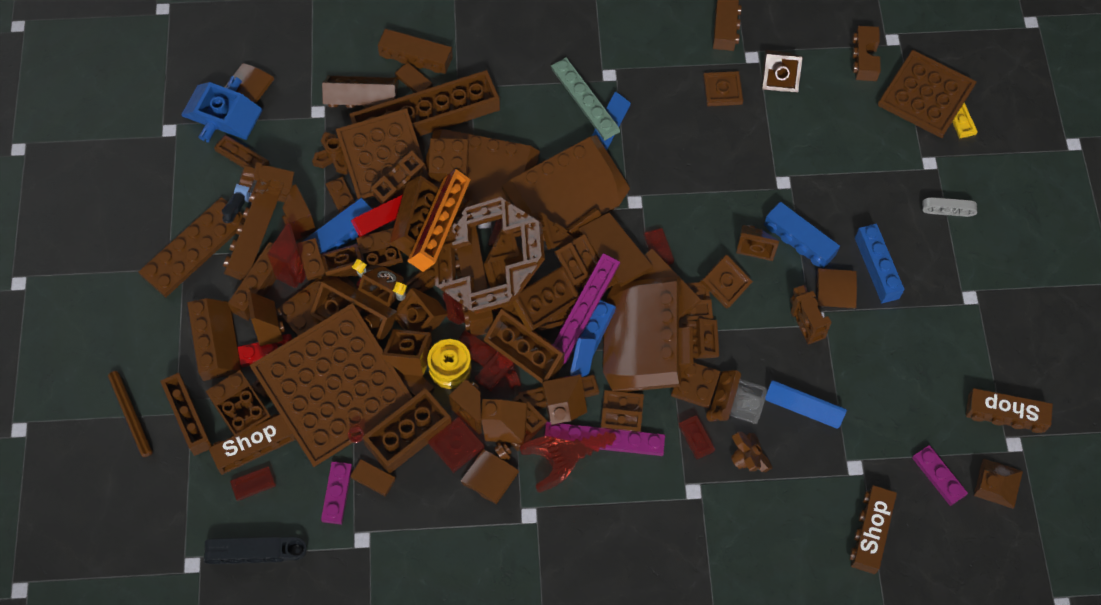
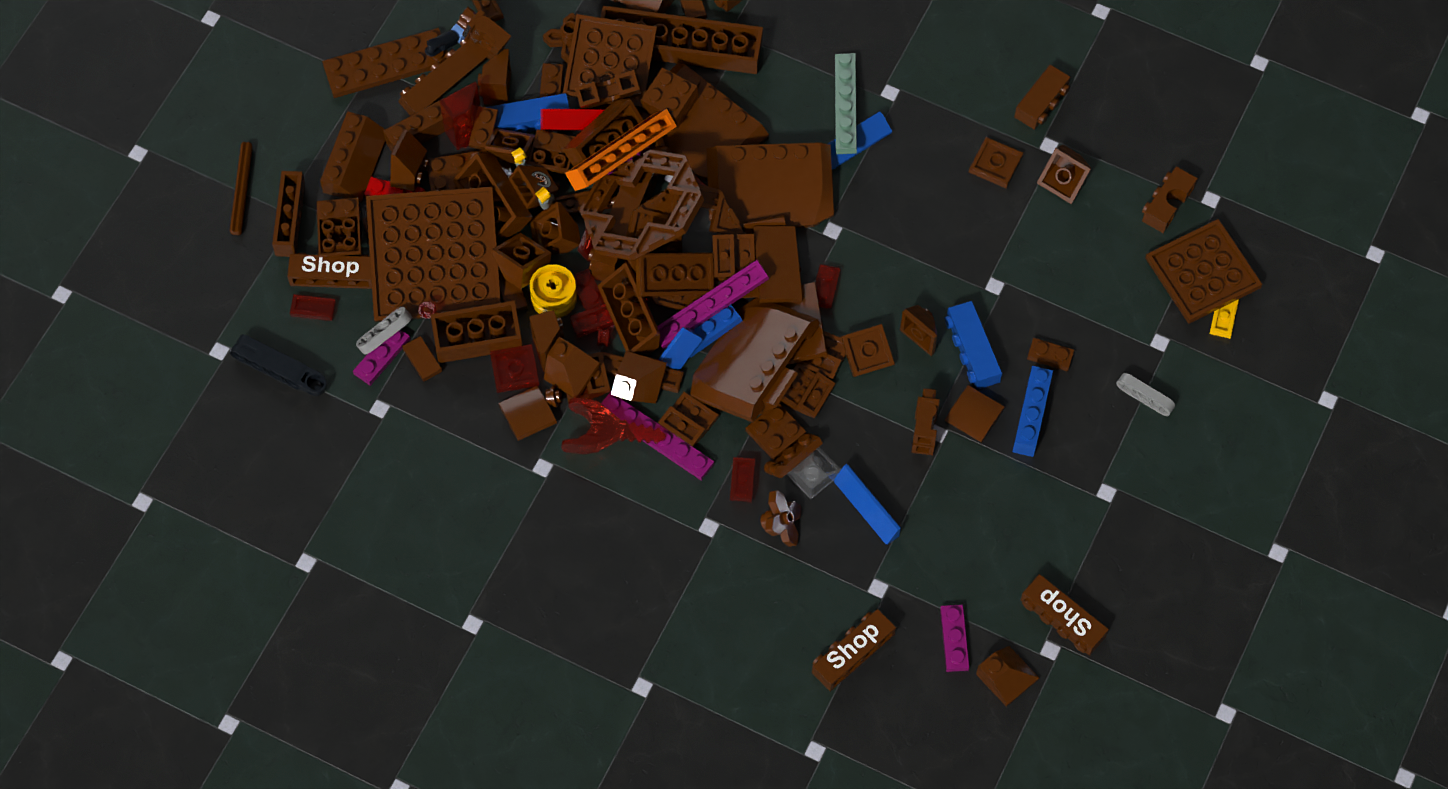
camera: 30 degrees right, 0 degrees up
none -> light grey beam [356,307,412,354]
none -> reddish brown plate [1027,338,1074,372]

